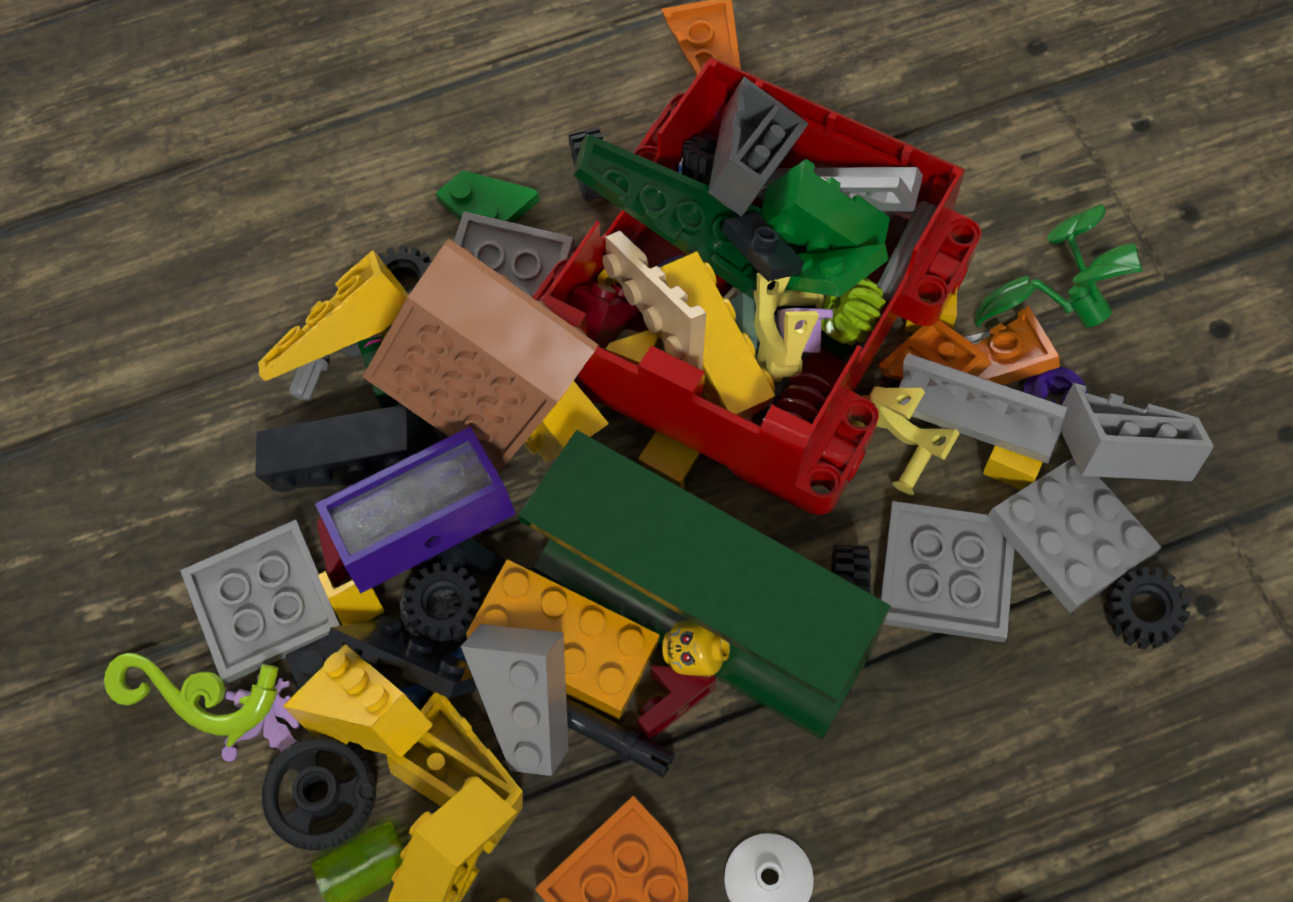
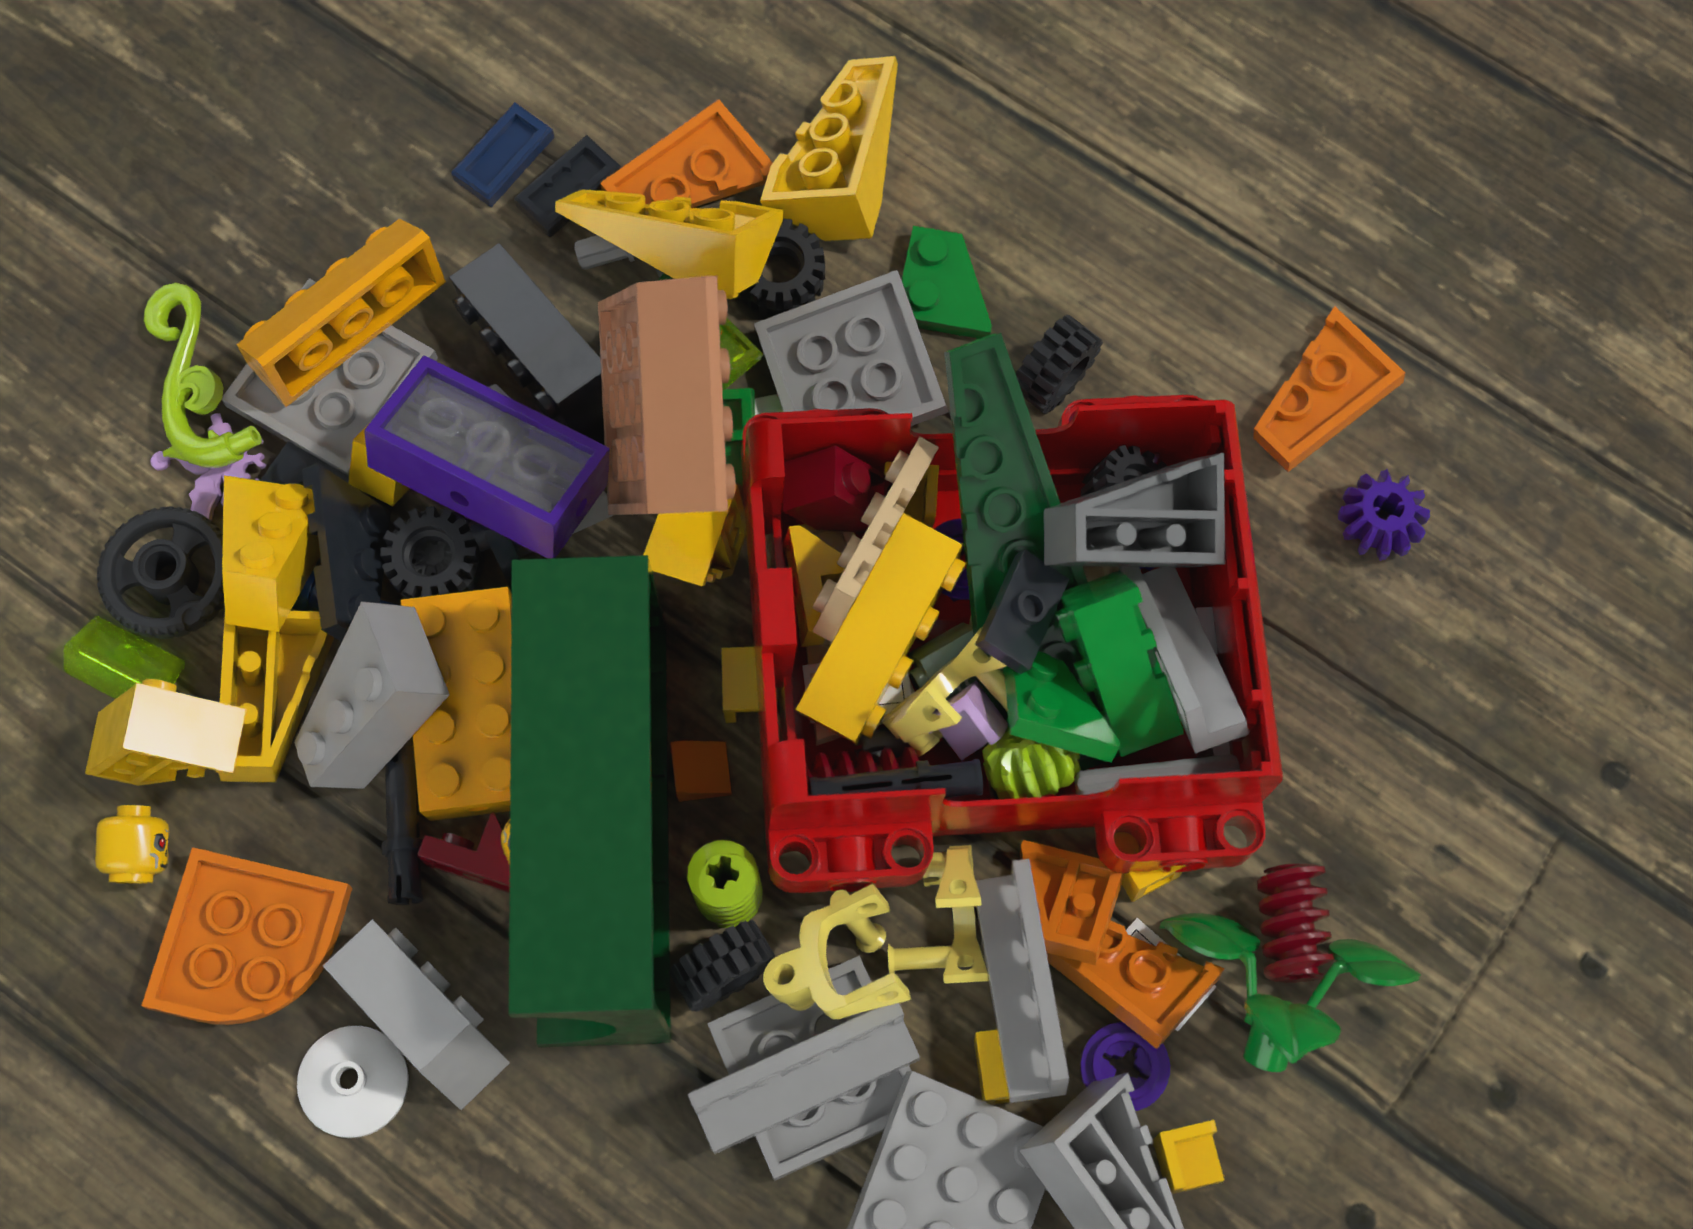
camera: 55 degrees right, 5 degrees up
none -> light orange slope [236,219,446,407]
none -> light grey wedge [323,919,510,1110]
none -> dark blue tile [451,103,555,208]
none -> black plate [514,135,621,238]
none -> orange wing [600,99,773,208]
none -> lime piece [687,840,763,928]
none -> light grey fence [688,1003,920,1154]
none -> yellow wedge [760,56,898,241]
none -> light yellow piece [763,884,911,1020]
none -> black pin [809,759,983,798]
none -> yellow panel [1153,1120,1224,1194]
none -> dark red piece [1257,864,1334,983]
none -> dark purple gear [1338,469,1430,561]

